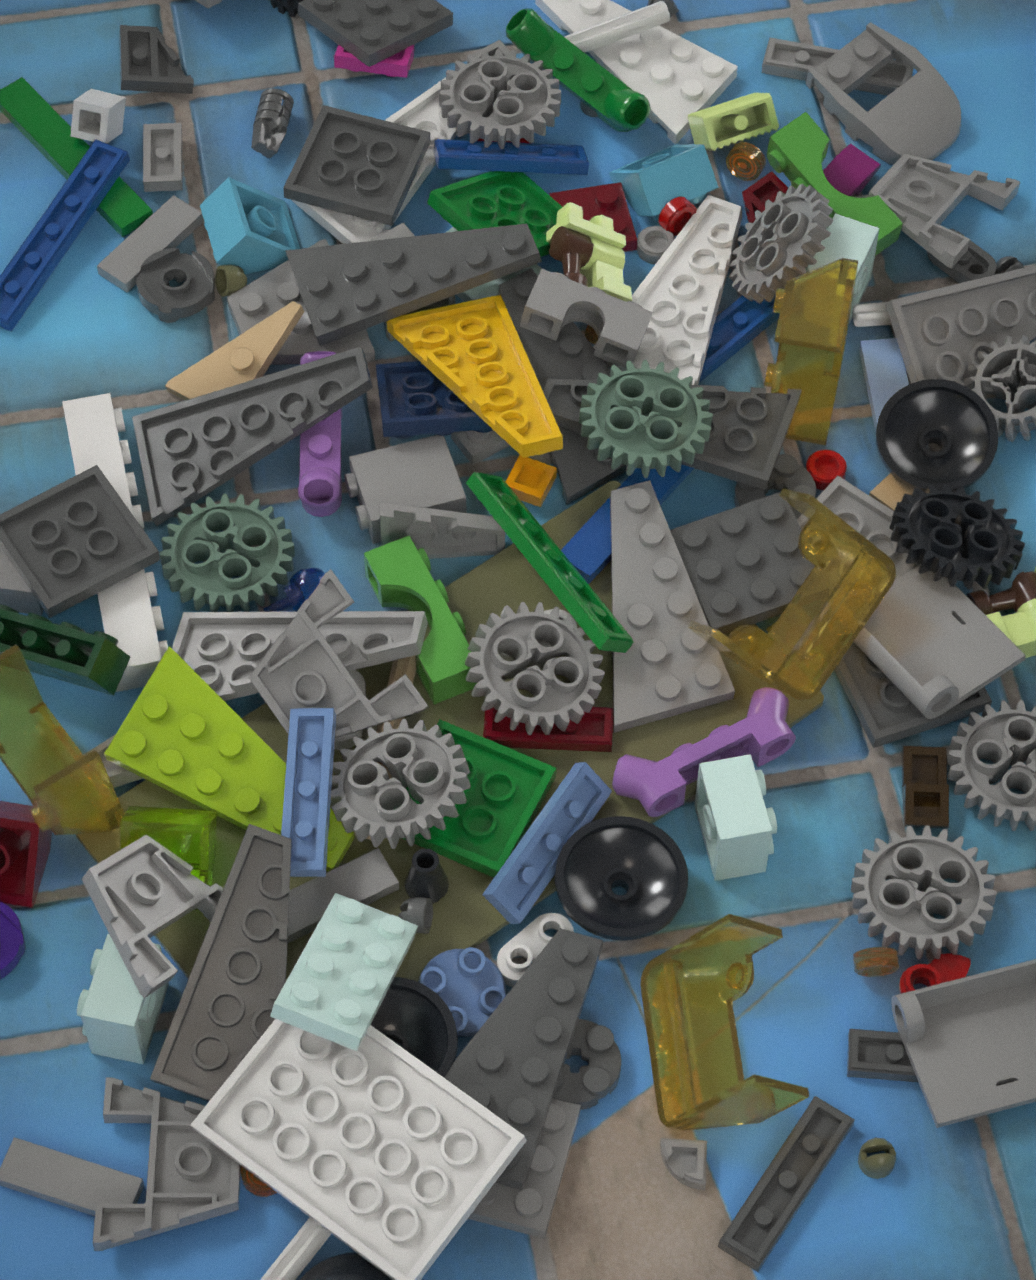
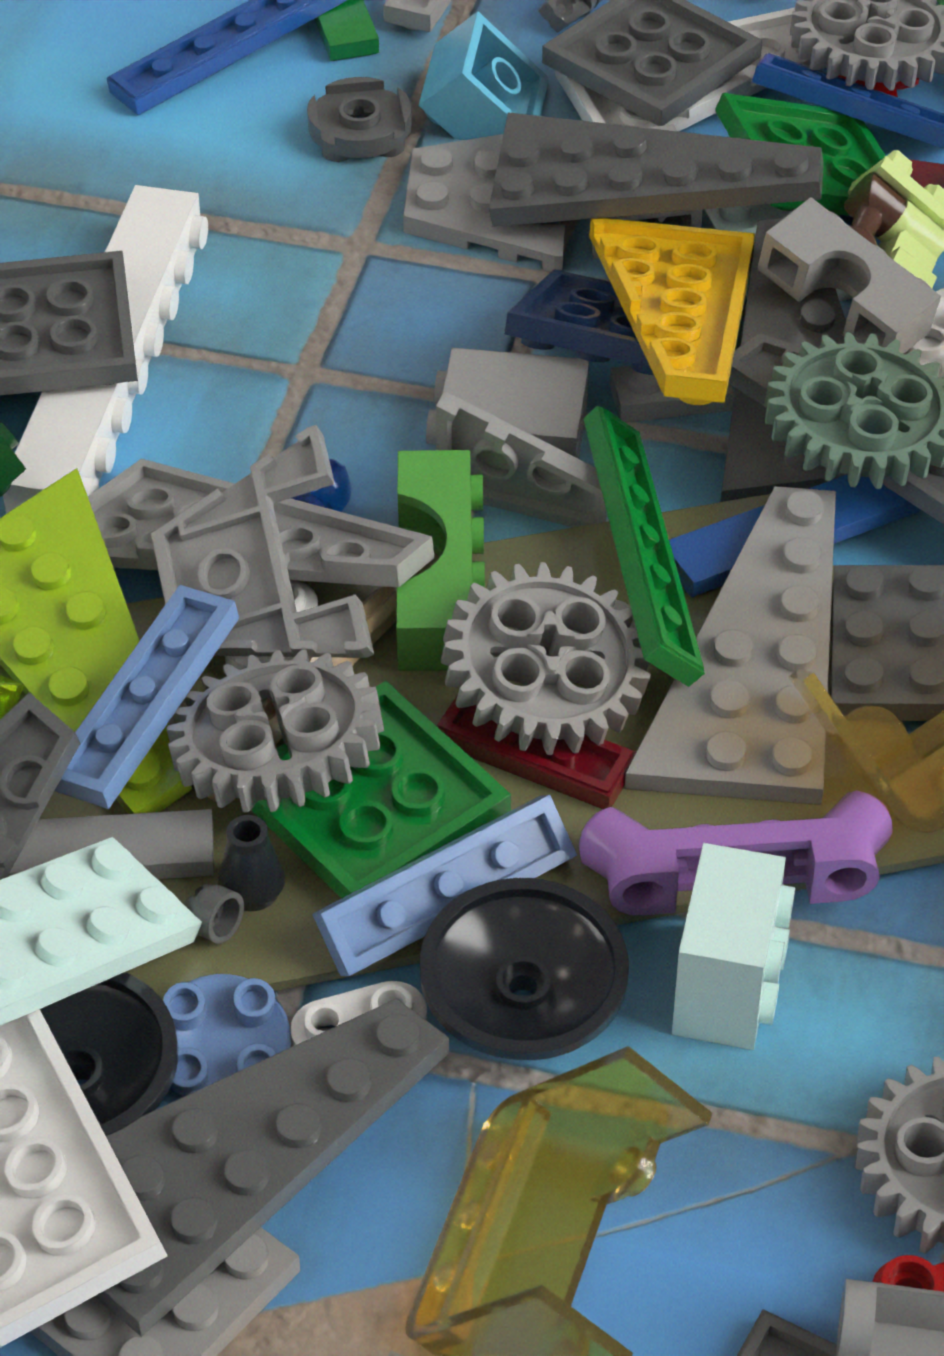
camera: 25 degrees right, 10 degrees down
light grey tile [97,195,204,292] -> none
dark grey wing [132,347,373,526] -> none
sand green gear [160,494,295,612] -> none
tan wing [165,301,304,400] -> none
olive hinge [215,265,248,297] -> none
medium lavender plate [298,351,342,517] -> none
light orange plate [505,455,557,507] -> none
dark grey plate [553,1019,621,1110] -> none
clear orange tile [853,947,899,977] -> none

